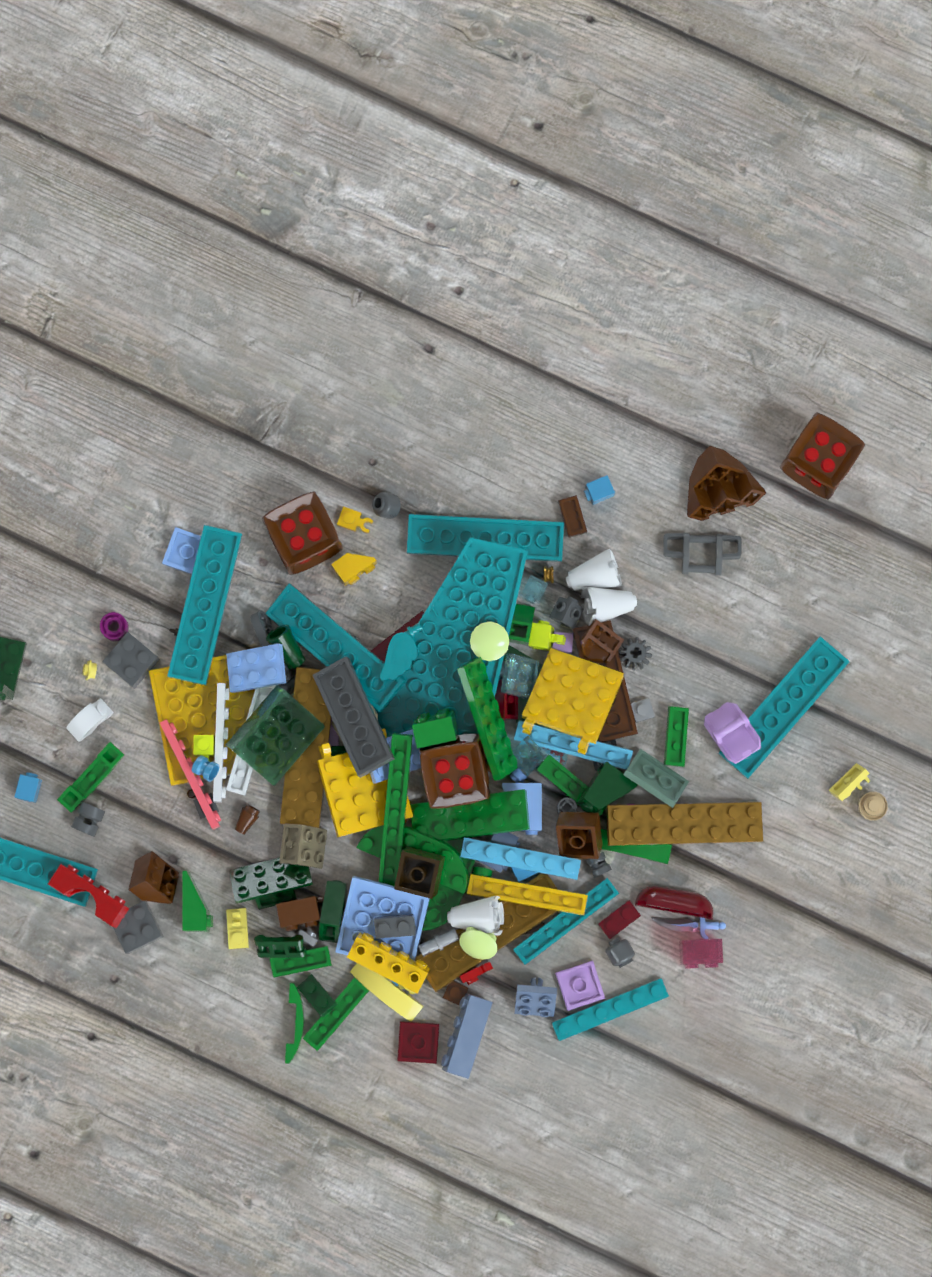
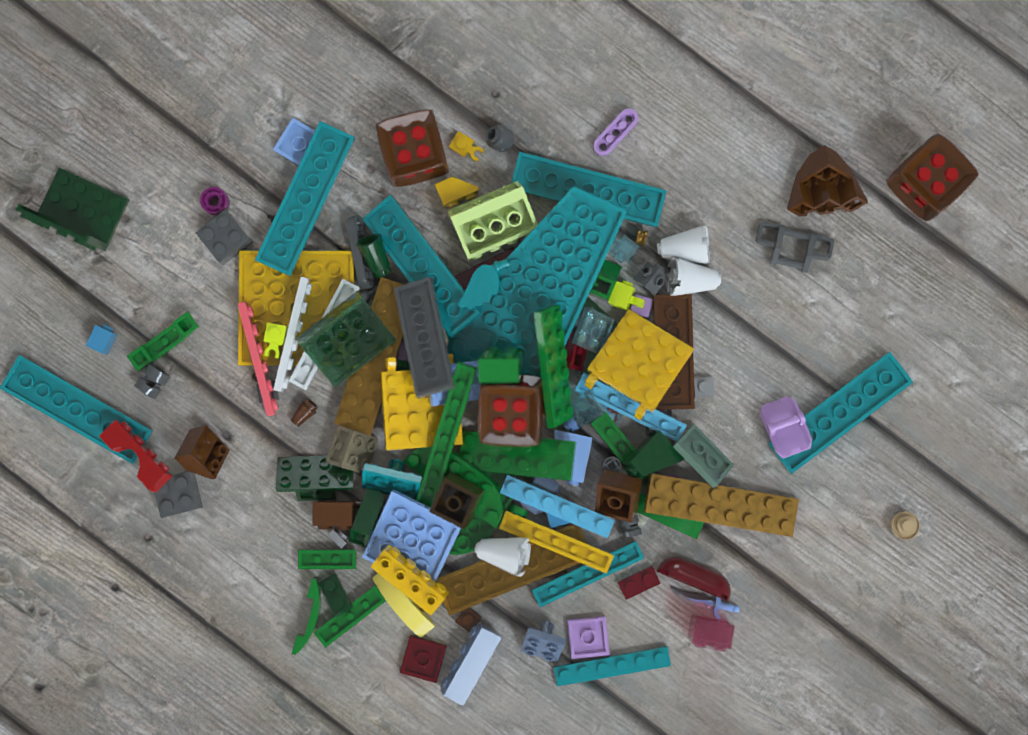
camera: 10 degrees right, 5 degrees up
white brick [66,698,114,742] -> none
light yellow plate [83,660,97,680] -> none
green slope [182,871,213,932] -> none
dark azure wheel [192,755,220,782] -> none
light blue plate [226,644,286,693] -> none
light yellow plate [226,908,249,949] -> none
dark green plate [254,935,307,958] -> none
dark grey plate [374,914,416,939] -> none
light grey pin [418,929,459,957] -> none
yellowish green dish [459,927,497,960] -> none
red plate [460,962,493,985] -> none
yellowish green dish [470,621,510,661] -> none
reddish brown plate [558,495,588,538] -> none
reddish brown slope [580,619,624,662] -> none
dark azure brick [584,475,615,505] -> none
dark grey head [606,937,635,968] -> none
dark grey gear [619,637,652,671] -> none
green plate [664,706,689,767] -> none
light yellow plate [829,763,870,801] -> none
none -> teal plate [362,458,422,500]
none -> yellowish green brick [447,181,538,260]
none -> lavender plate [593,109,638,157]

